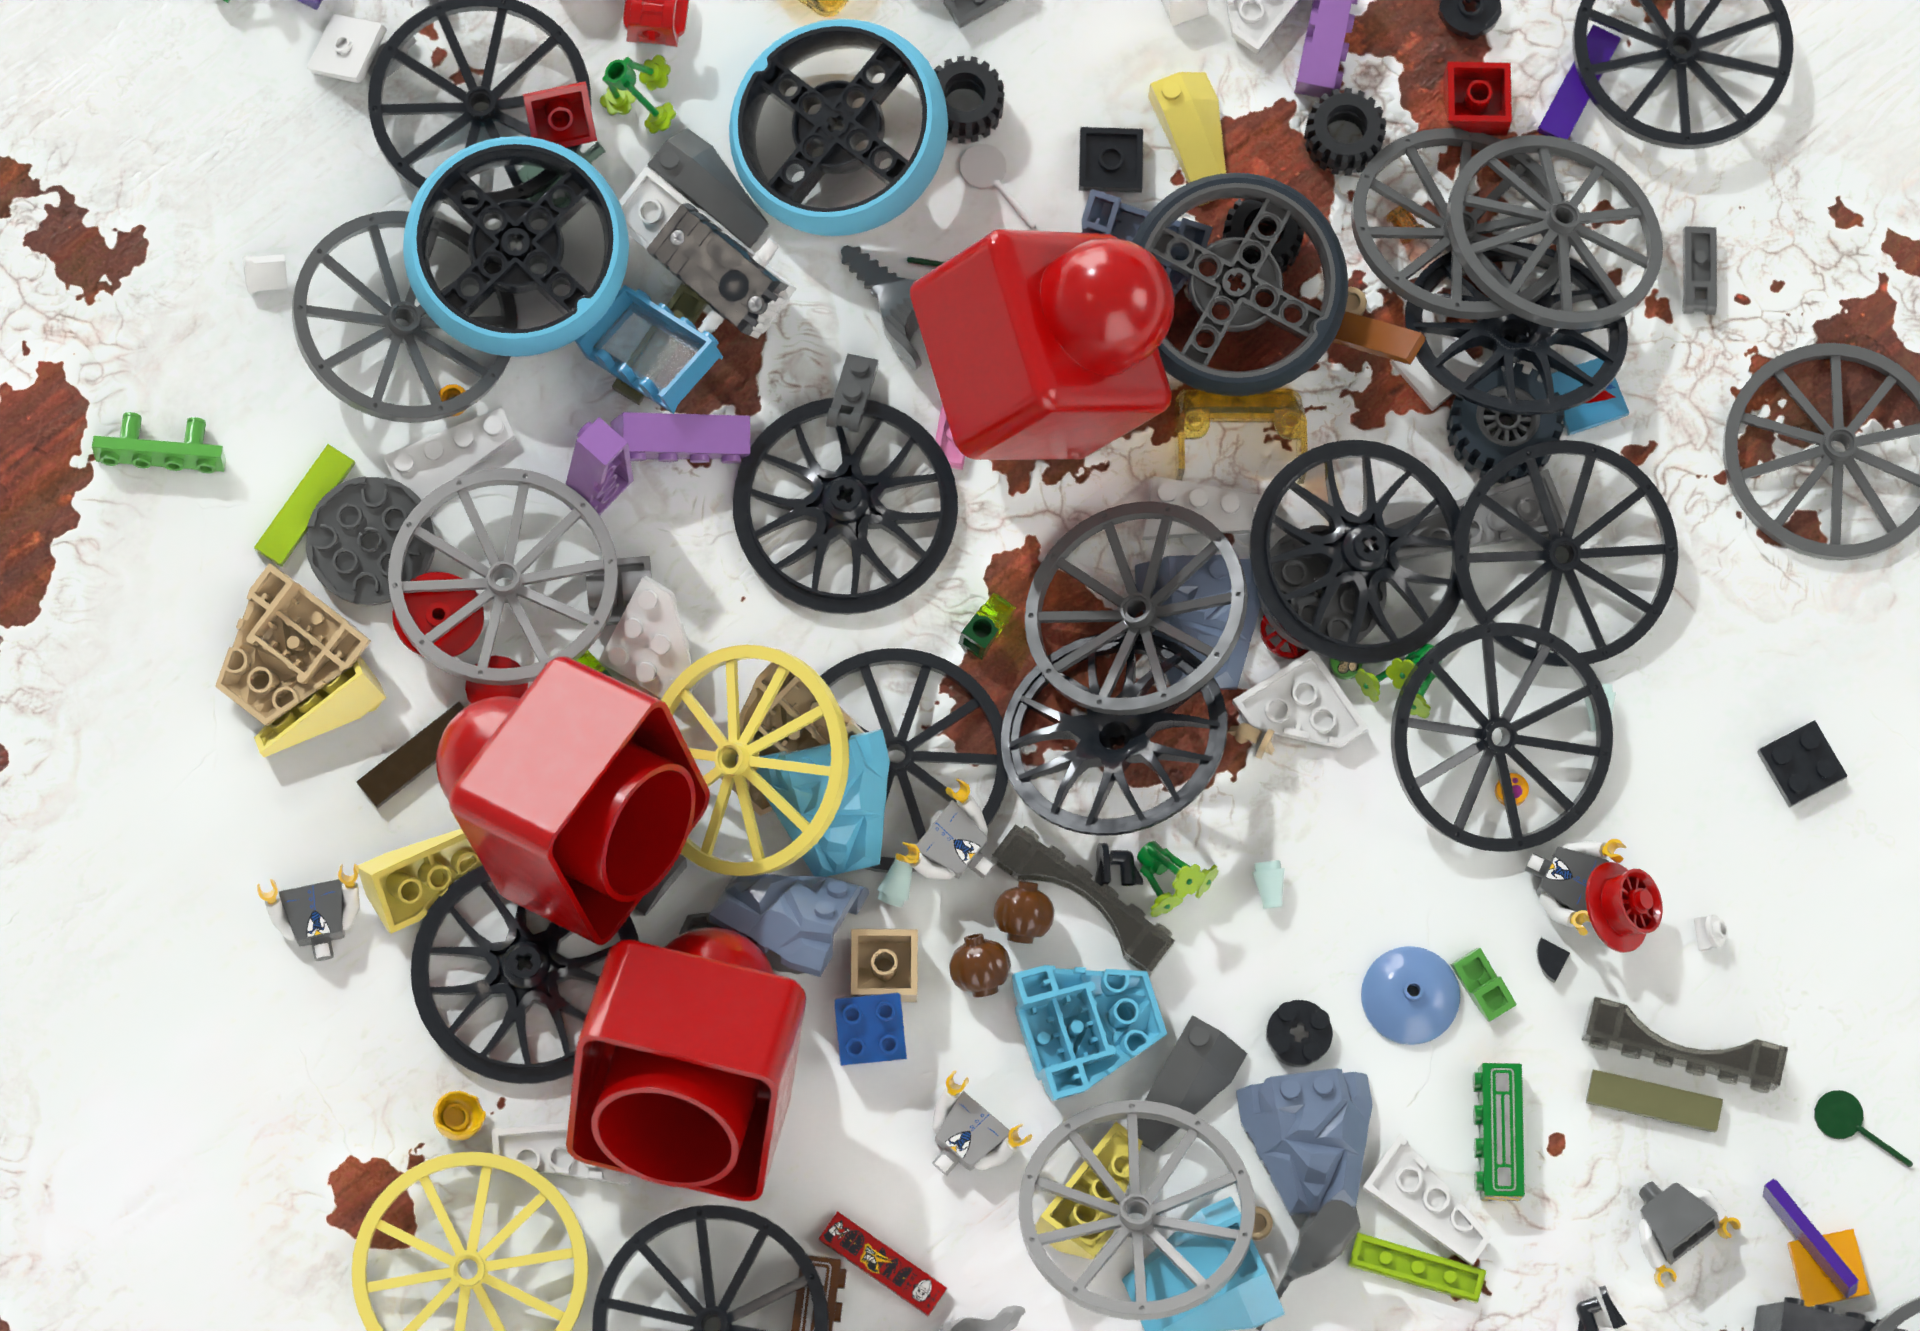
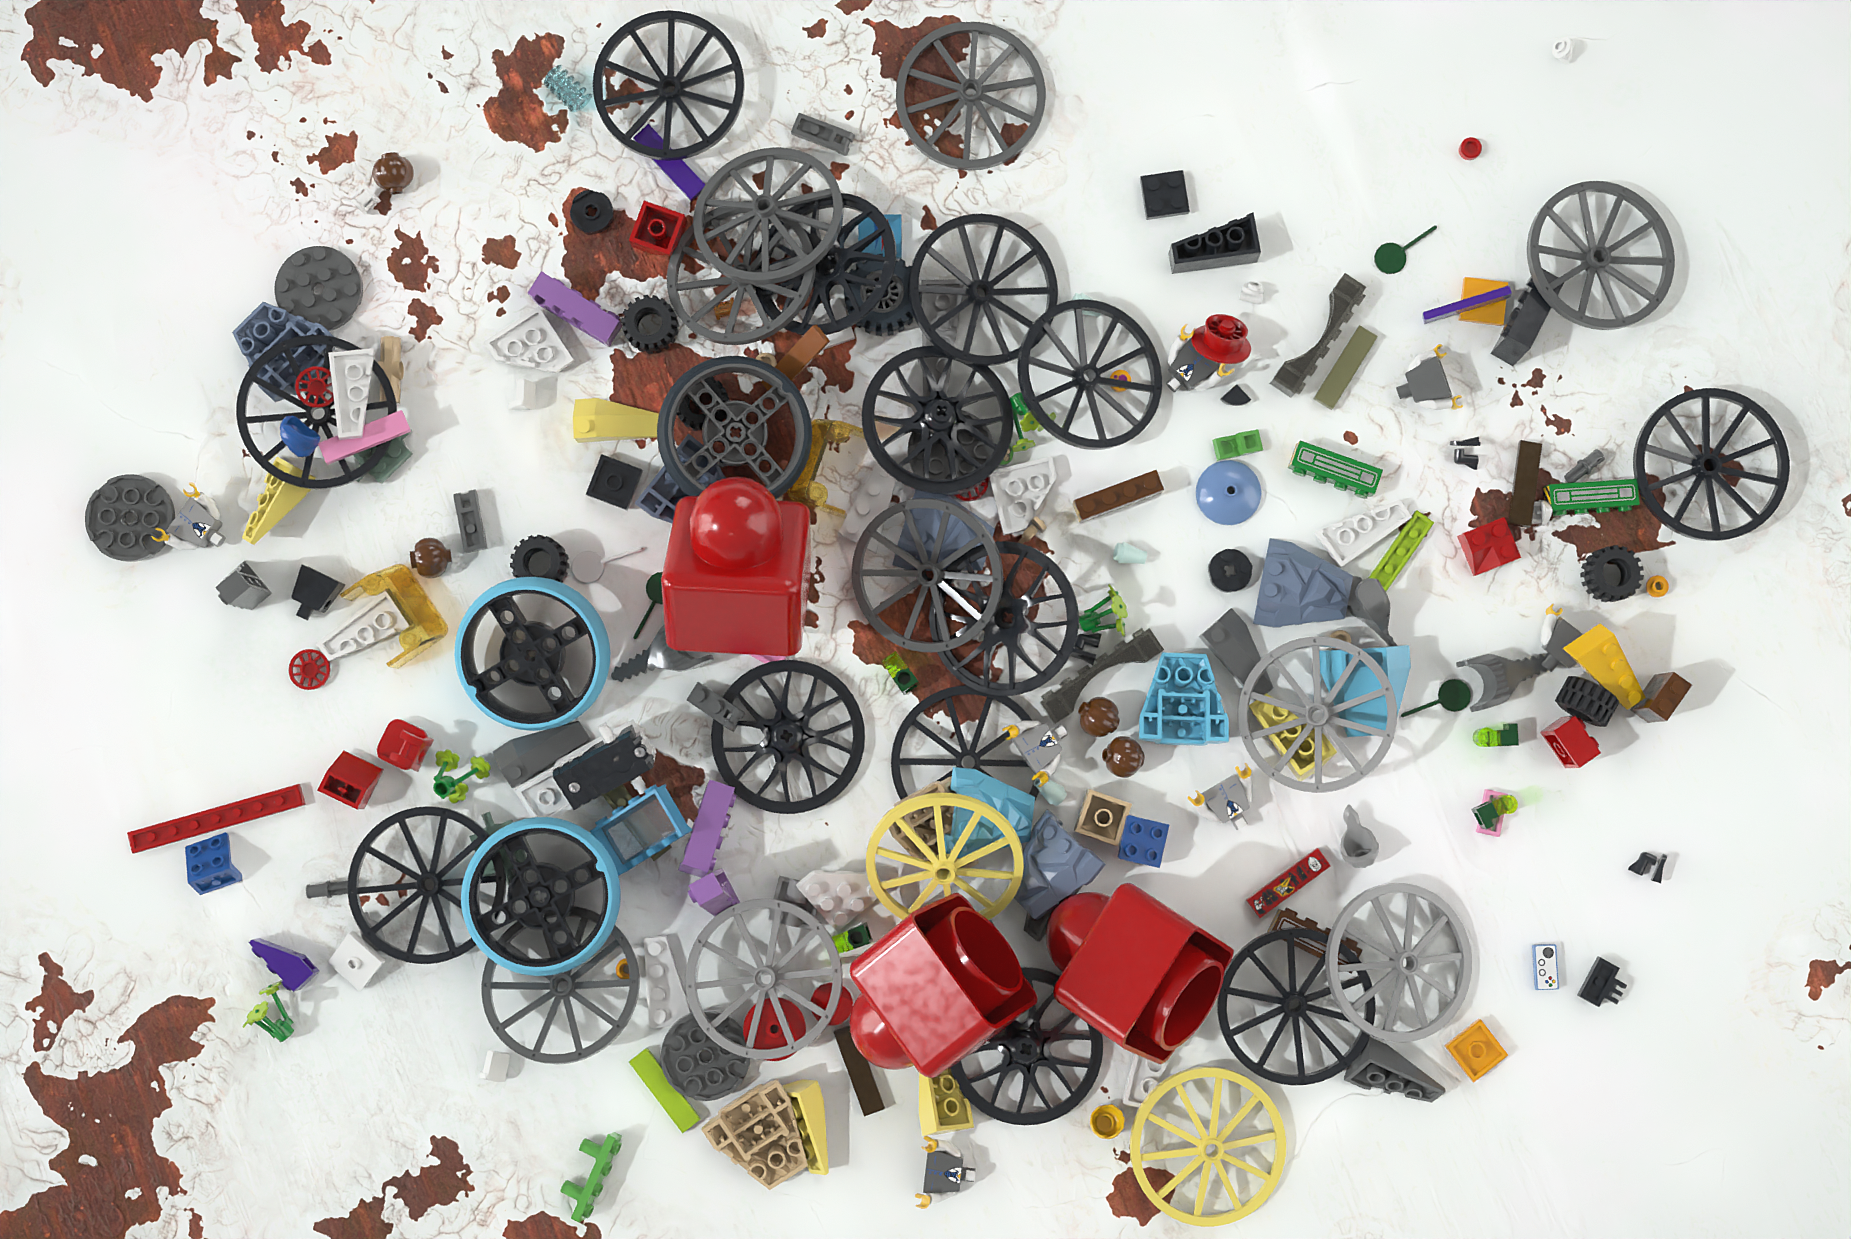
camera: 65 degrees left, 10 degrees up
red slope [523,81,597,148] -> none
none -> reddish brown brick [1072,469,1164,523]
none -> black wedge [1168,212,1261,274]

